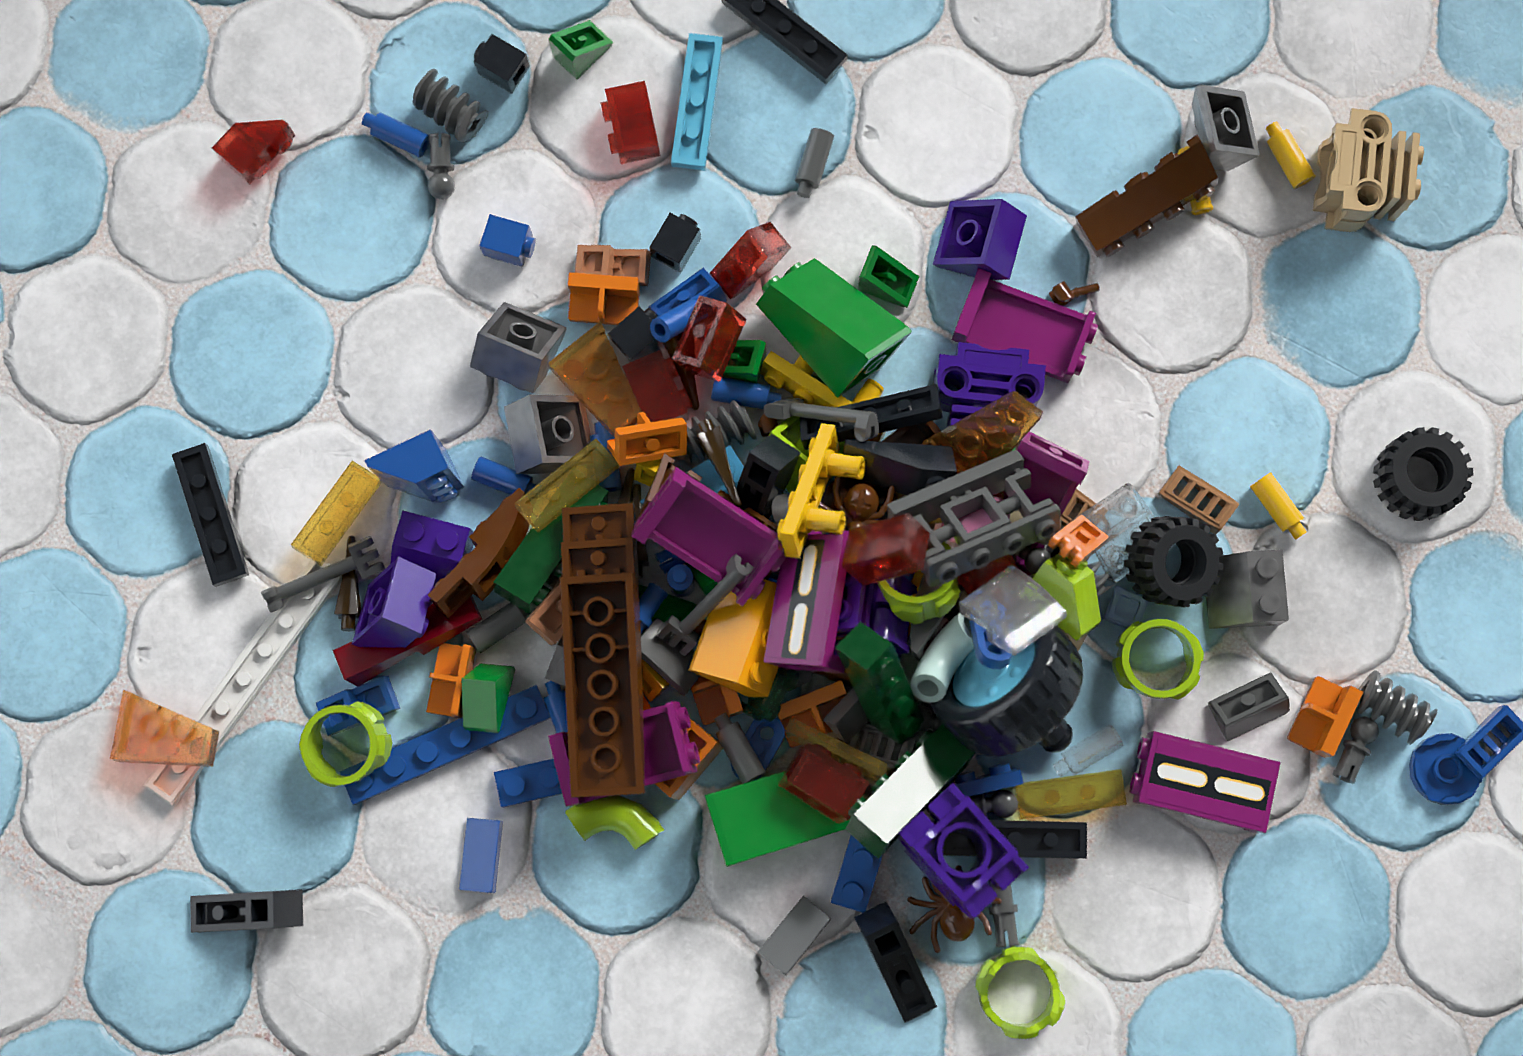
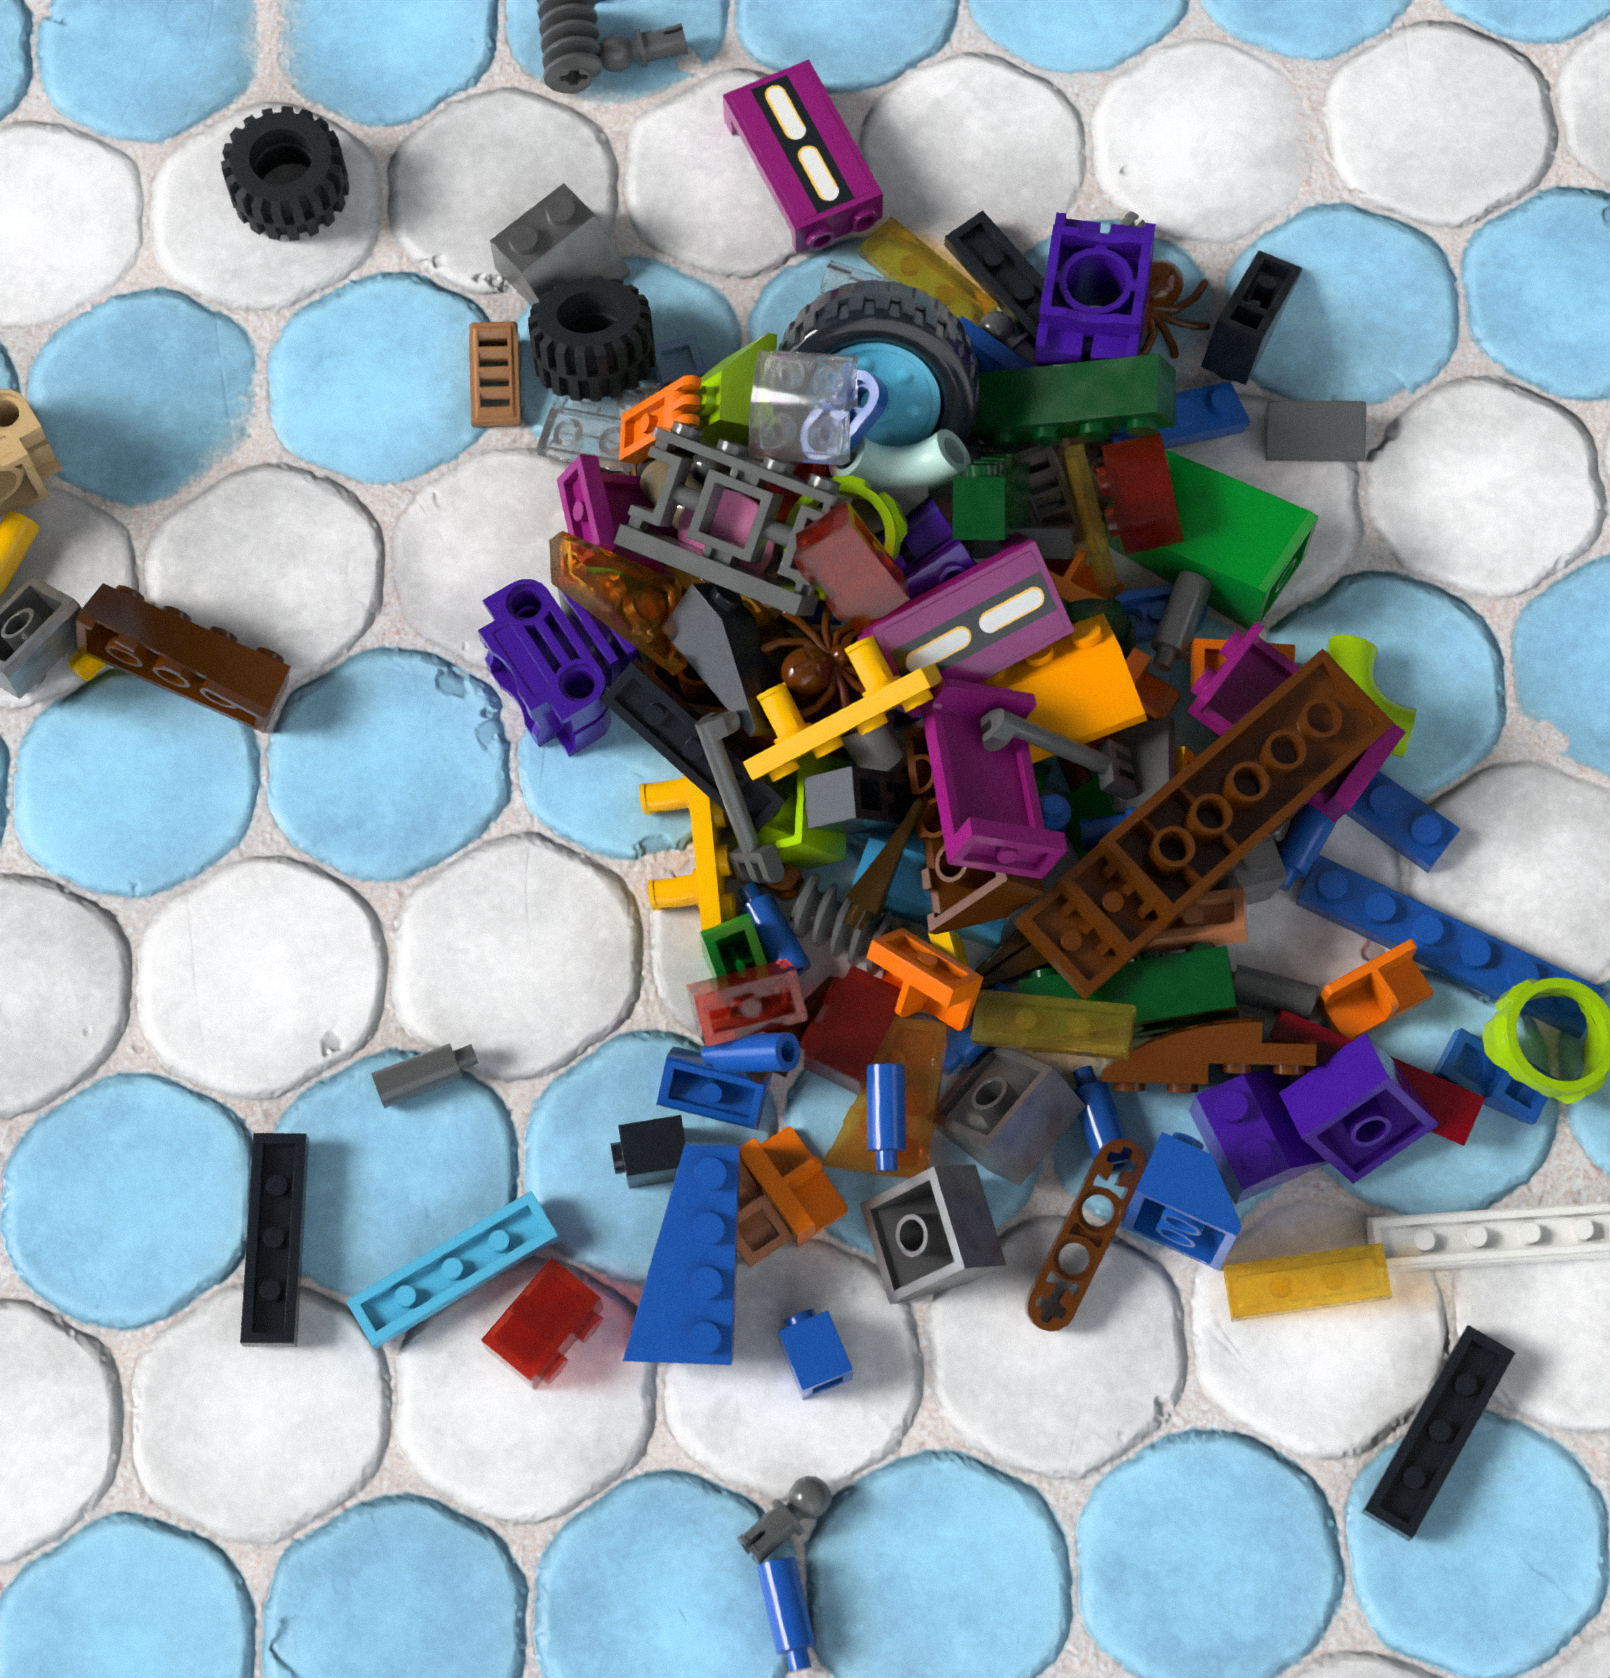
camera: 130 degrees left, 10 degrees down
dark grey hinge [261,536,385,613] -> none
dark brown piece [334,535,362,632] -> none
dark grey piece [413,69,488,142] -> none
blue slope [459,818,503,893] -> none
green slope [462,663,516,733] -> none
black brick [474,34,530,93] -> none
green slope [548,20,613,80] -> none
black brick [607,306,657,361] -> none
clear red slope [709,221,792,299] -> none
green slope [756,258,912,398] -> none
green slope [858,245,920,308] -> none
dark purple slope [933,199,1027,280] -> none
magenta panel [952,268,1098,383] -> none
lime piece [975,946,1065,1039] -> none
reddish brown hand [1049,281,1100,306] -> none
lime piece [1112,619,1204,700] -> none
dark grey slope [1208,672,1290,741] -> none
yellow cylinder [1250,472,1307,540] -> none
orange panel [1287,676,1363,758] -> none
none -> blue wedge [623,1142,741,1365]
none -> blue cylinder [867,1064,906,1172]
none -> reddish brown beam [1025,1138,1146,1332]

